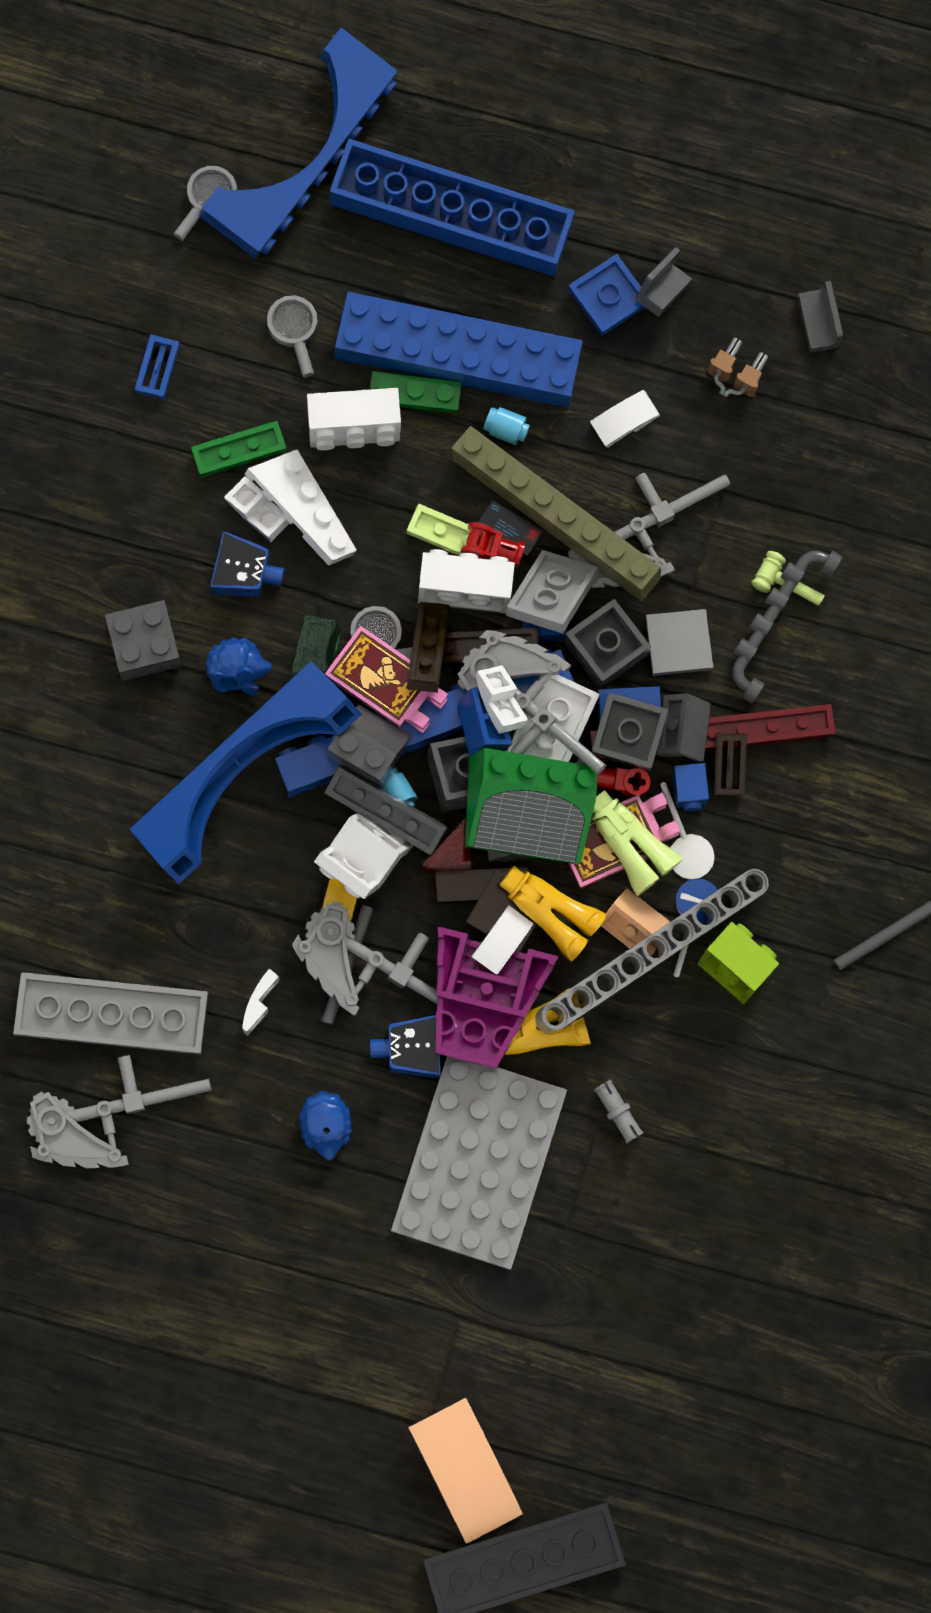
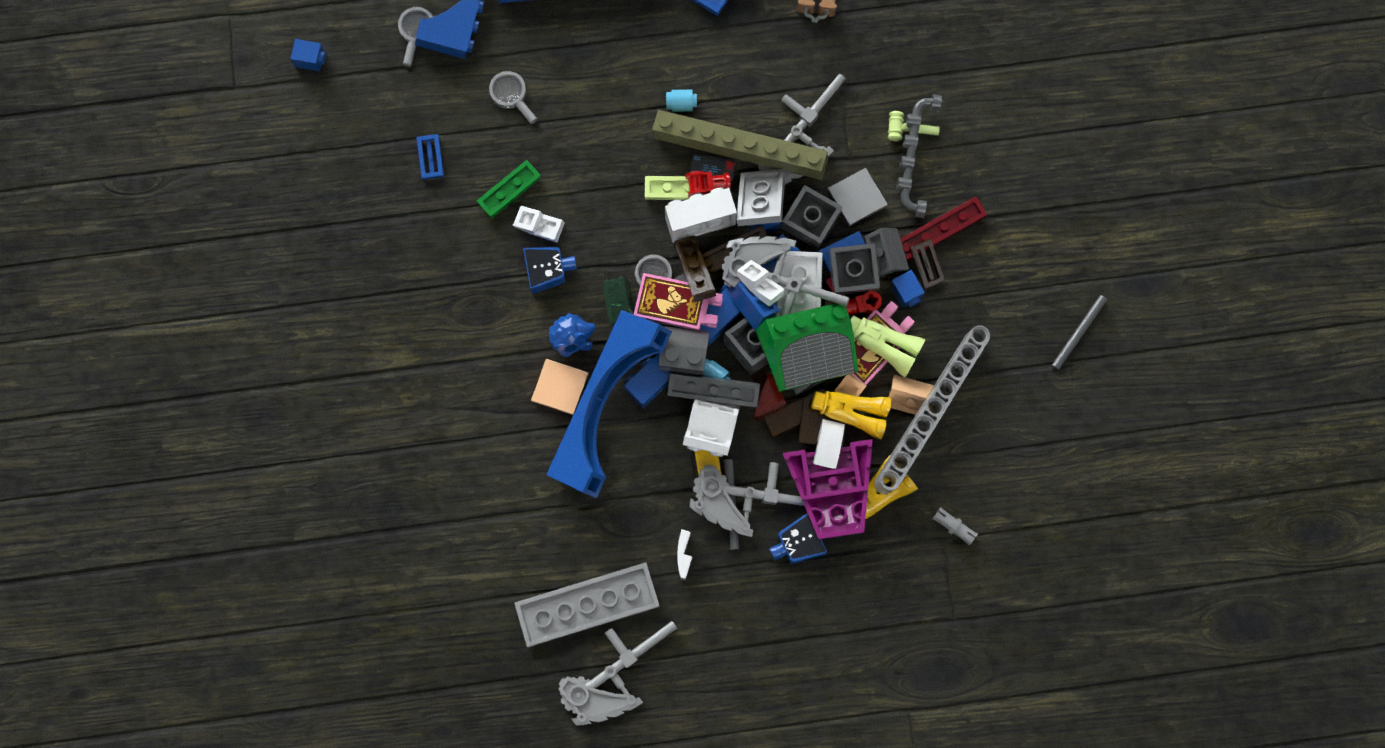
camera: 15 degrees left, 0 degrees up
dark grey brick [105,600,181,681] -> none
white wing [245,450,357,566] -> none
blue animal [299,1091,353,1161] -> none
white brick [307,388,401,450] -> none
blue brick [335,292,583,408] -> none
green plate [370,371,461,414] -> none
light grey plate [391,1057,567,1270] -> none
white slope [590,390,660,448] -> none
white piece [660,782,715,880] -> none
blue piece [673,879,718,978] -> none
lime brick [697,922,779,1005] -> none
none -> blue brick [290,39,326,71]
none -> light nougat tile [531,359,589,415]
none -> light nougat tile [835,374,866,397]

